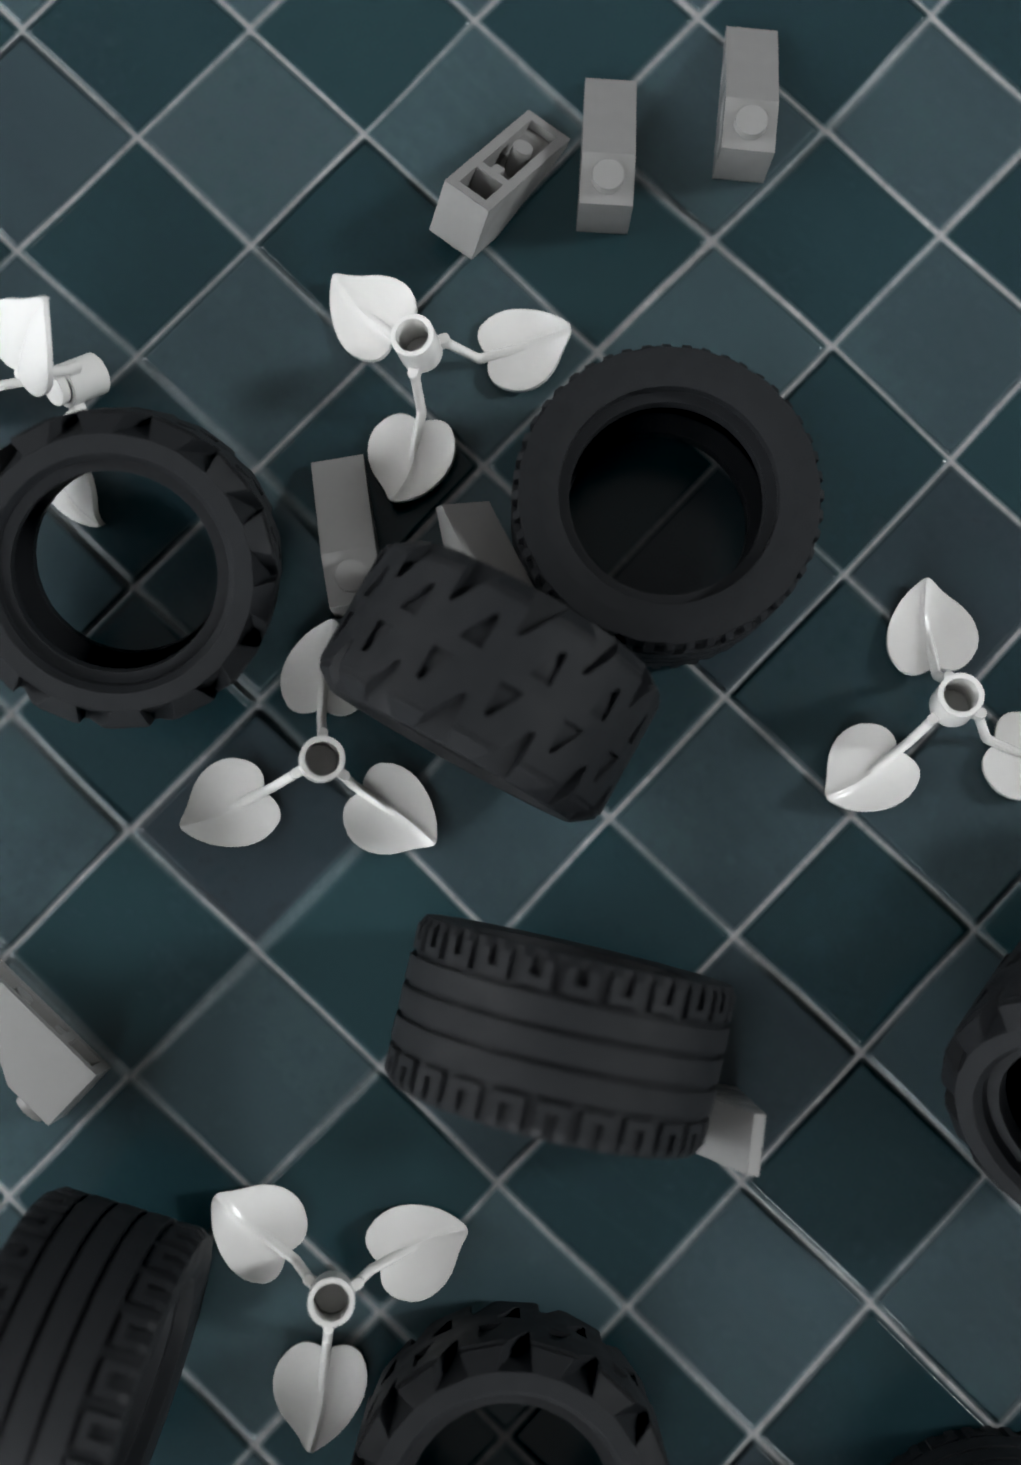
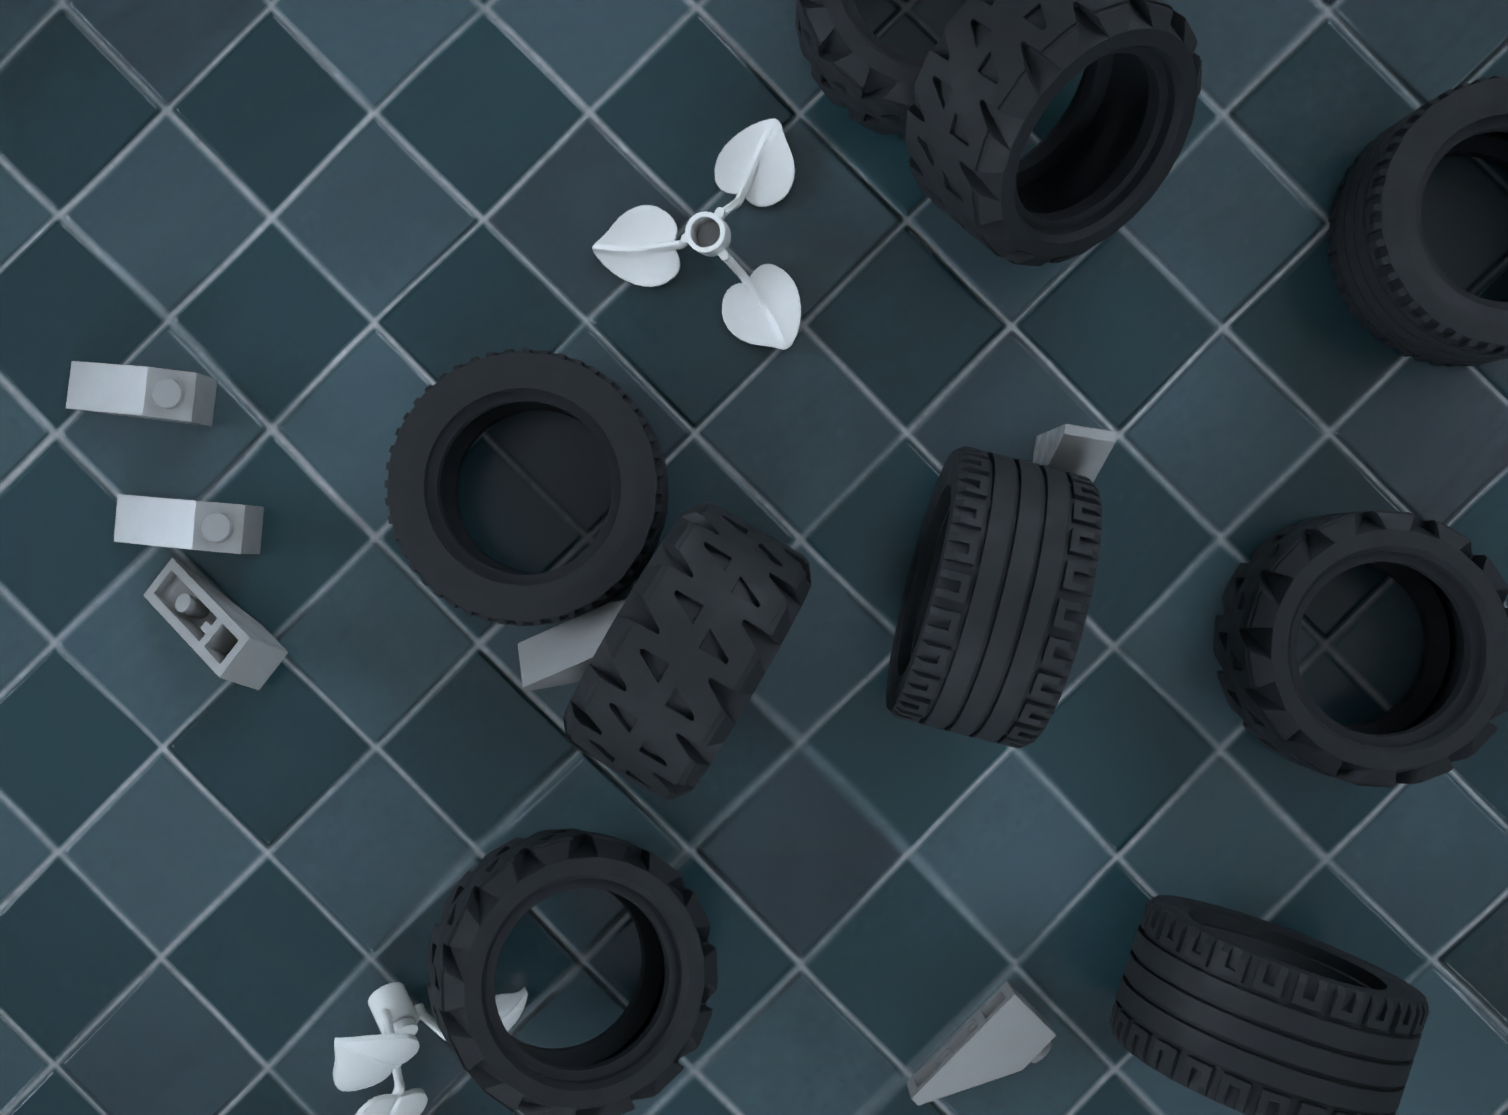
camera: 85 degrees left, 5 degrees up
white plant [179,619,437,855] -> none
white plant [211,1184,468,1453] -> none
light grey slope [311,454,380,619] -> none
white plant [330,273,572,503] -> none

